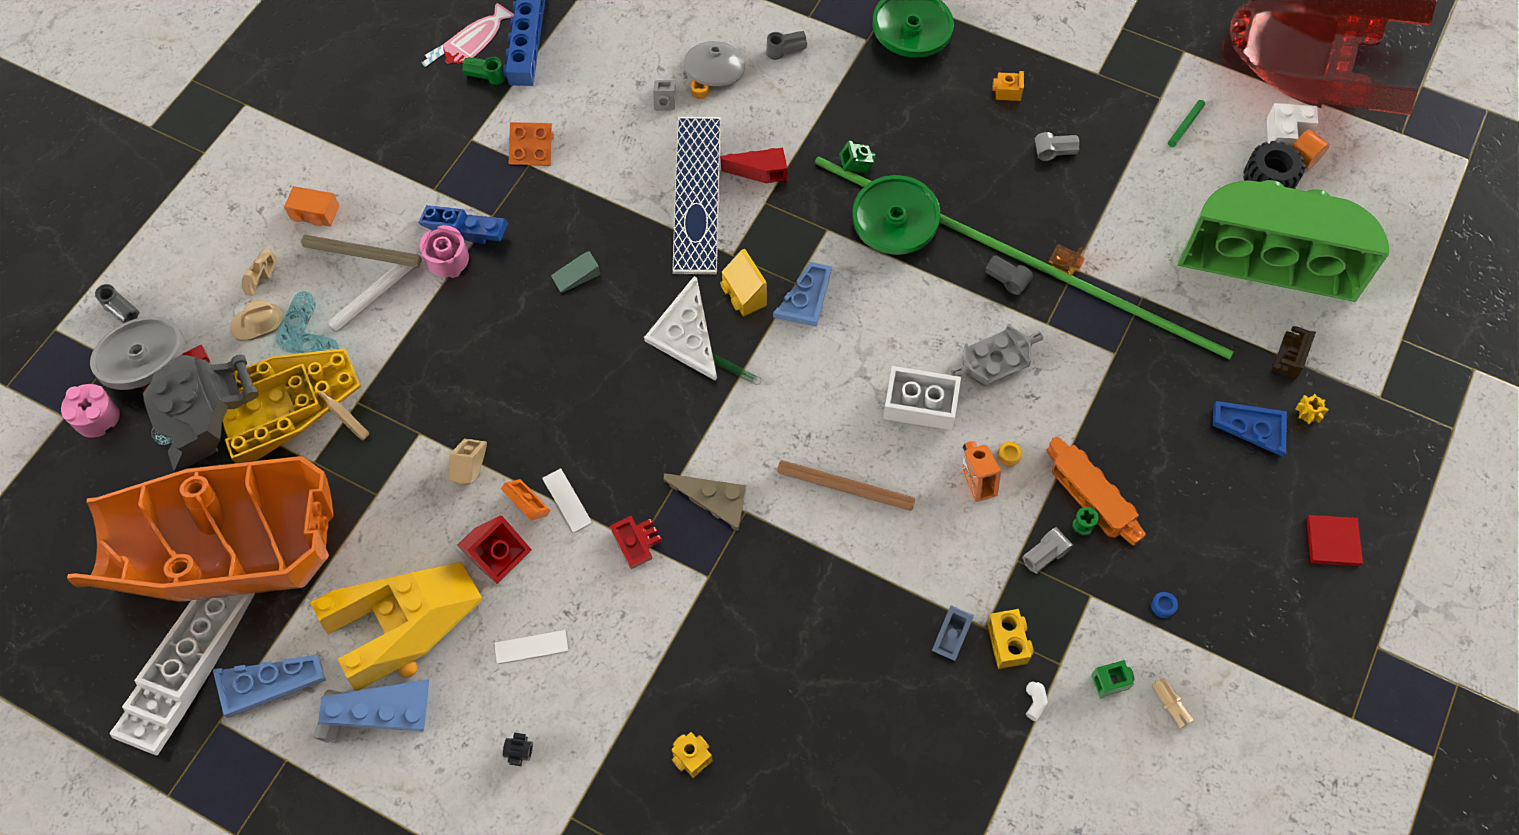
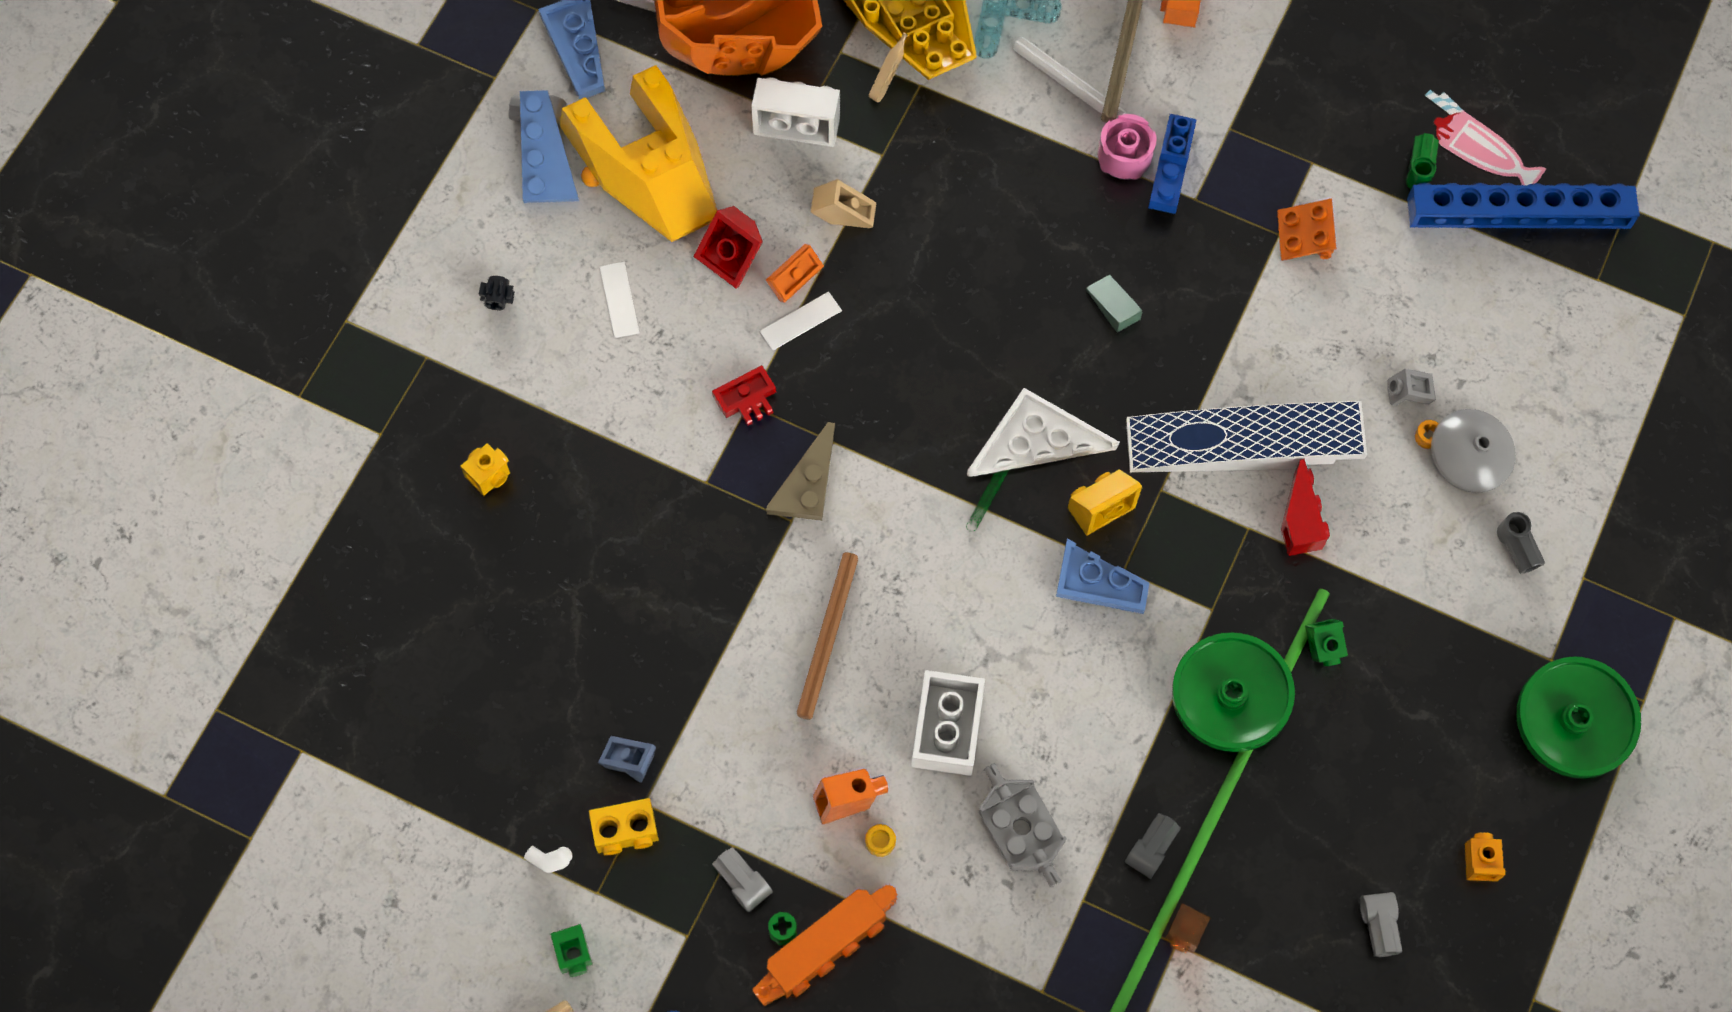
camera: 85 degrees right, 5 degrees up
none -> white brick [752,78,840,147]

